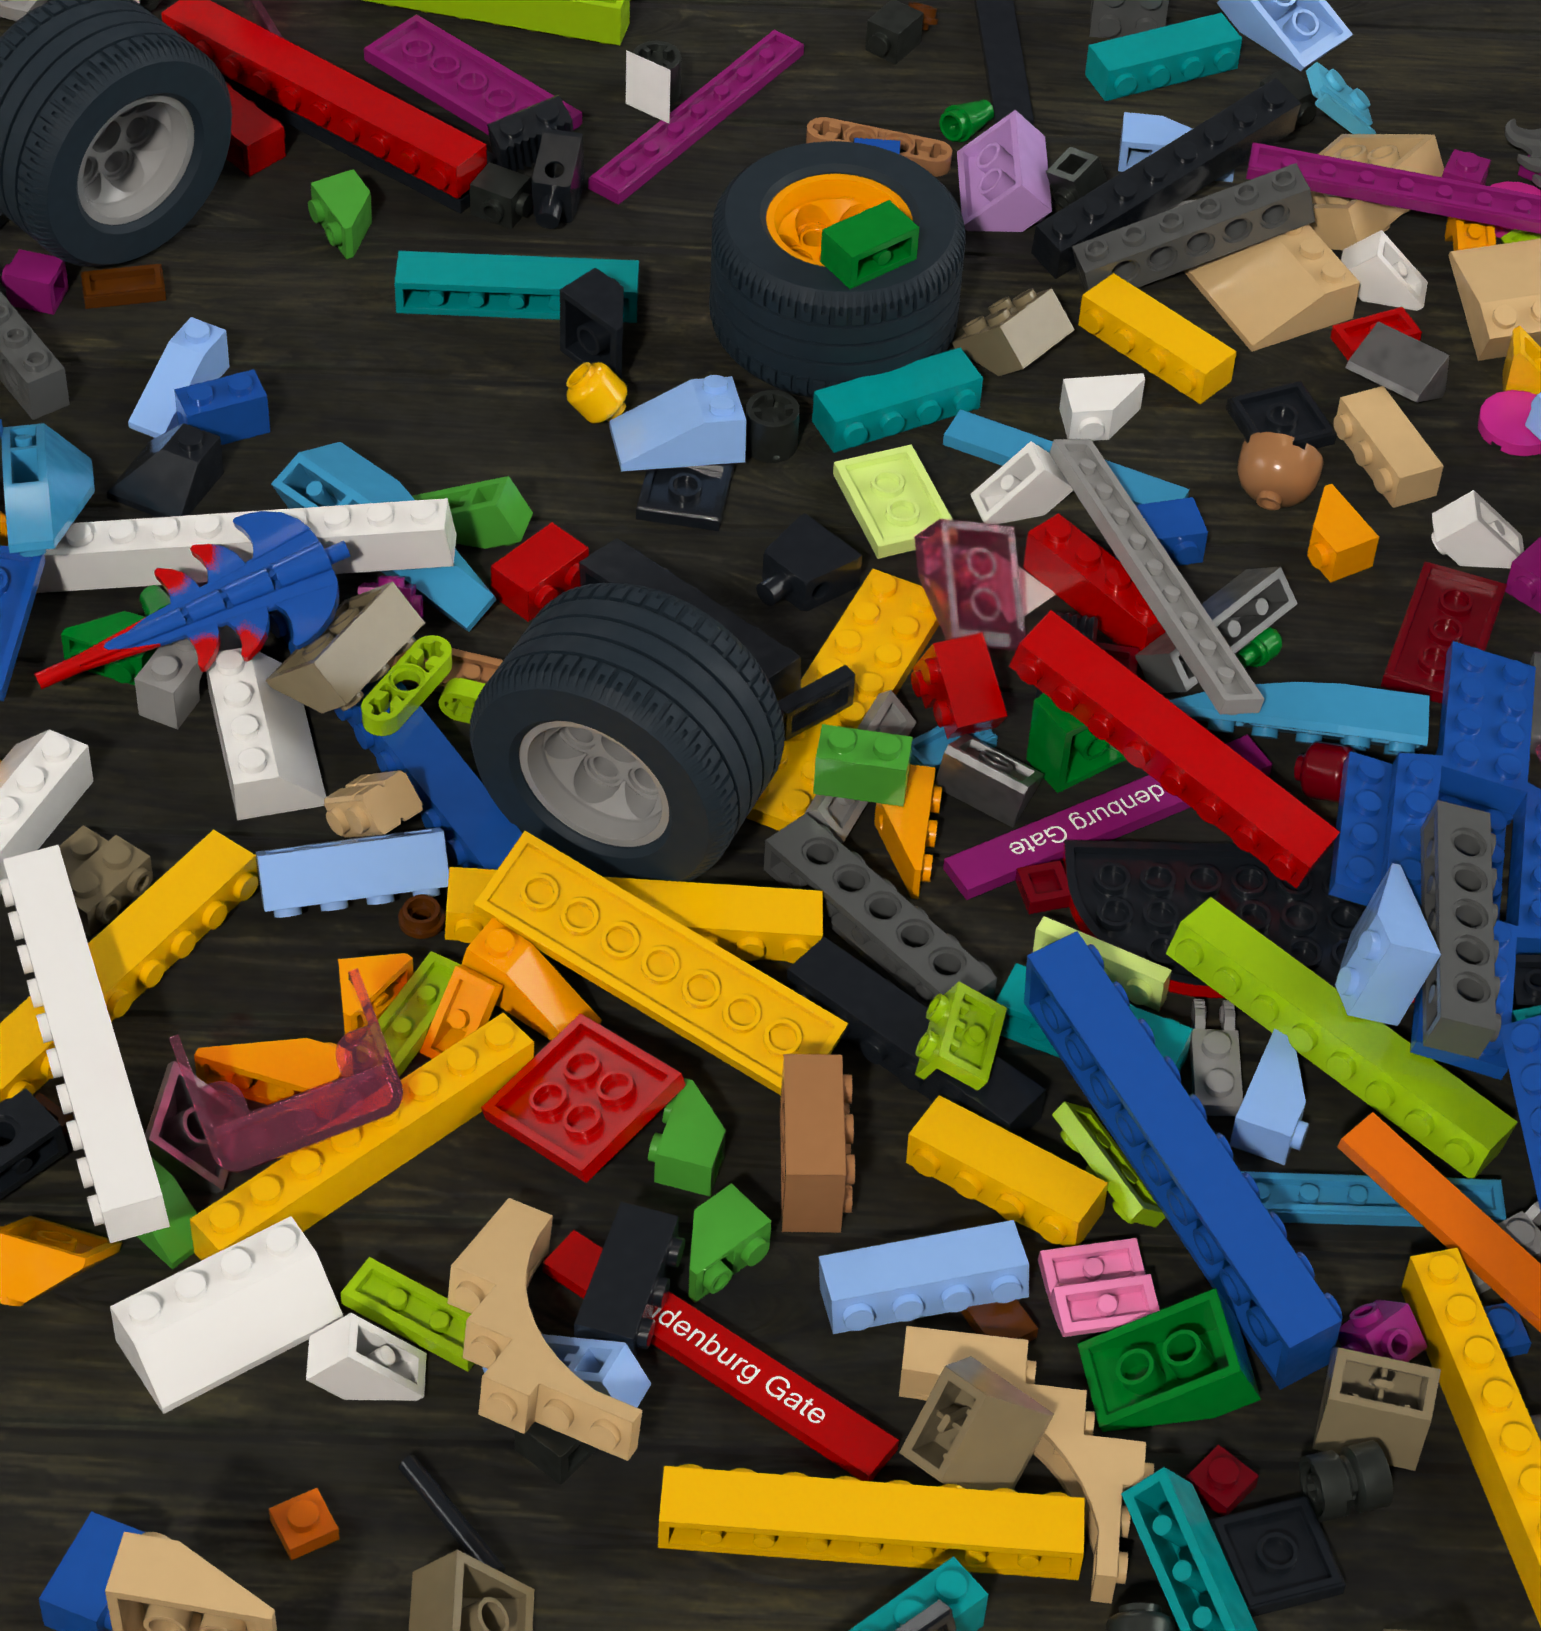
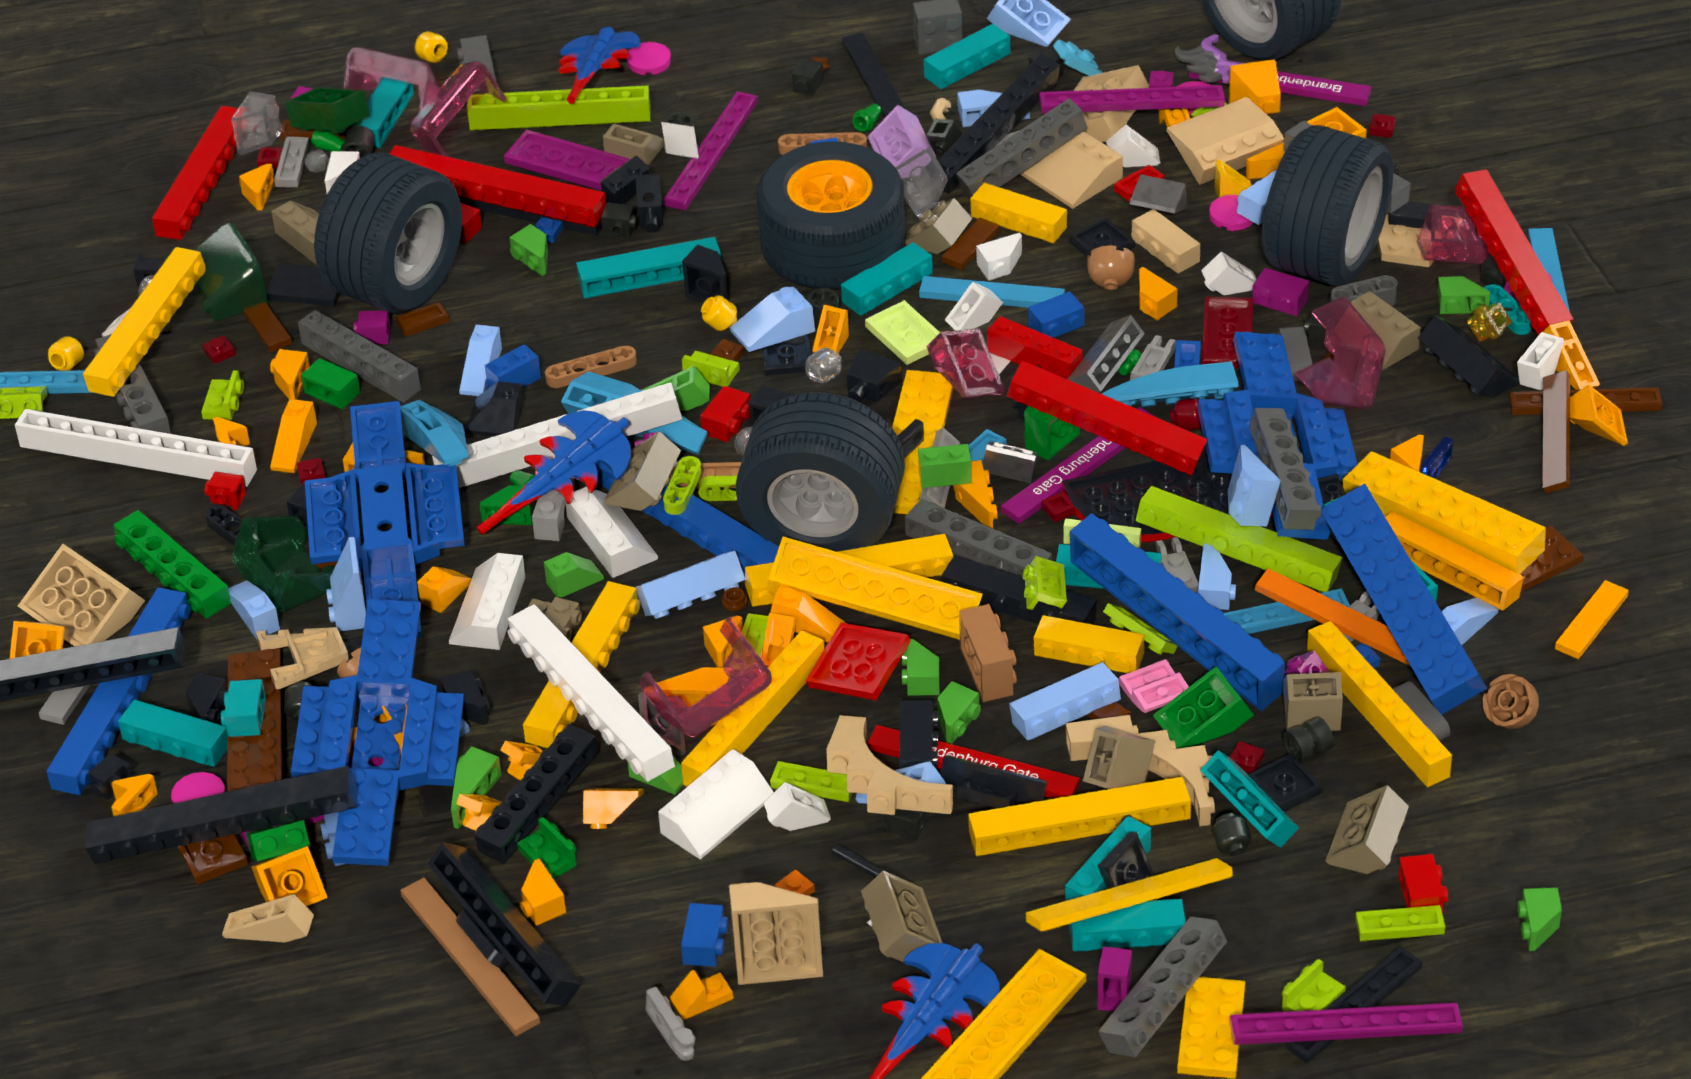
camera: 10 degrees left, 5 degrees down
tan brick [324,770,423,838] -> none
green brick [820,200,919,289] -> none
red brick [911,632,1008,739] -> none
light grey plate [1049,439,1264,715] -> none
none -> blue plate [535,217,563,243]
none -> bright green slope [544,552,604,598]
none -> medium nougat beam [545,346,637,388]
none -> dark tan slope [603,124,665,166]
none -> lime bracket [682,351,740,387]
none -> reddish brown plate [711,339,744,362]
none -> clear head [805,347,842,384]
none -> light orange slope [812,305,849,357]
none -> clear slope [895,147,948,216]
none -> tan arm [930,98,951,120]
none -> black bracket [941,755,1047,809]
none -> reddish brown tile [942,217,1000,270]
none -> light grey hinge [1130,335,1176,381]
none -> blue plate [1175,340,1201,368]

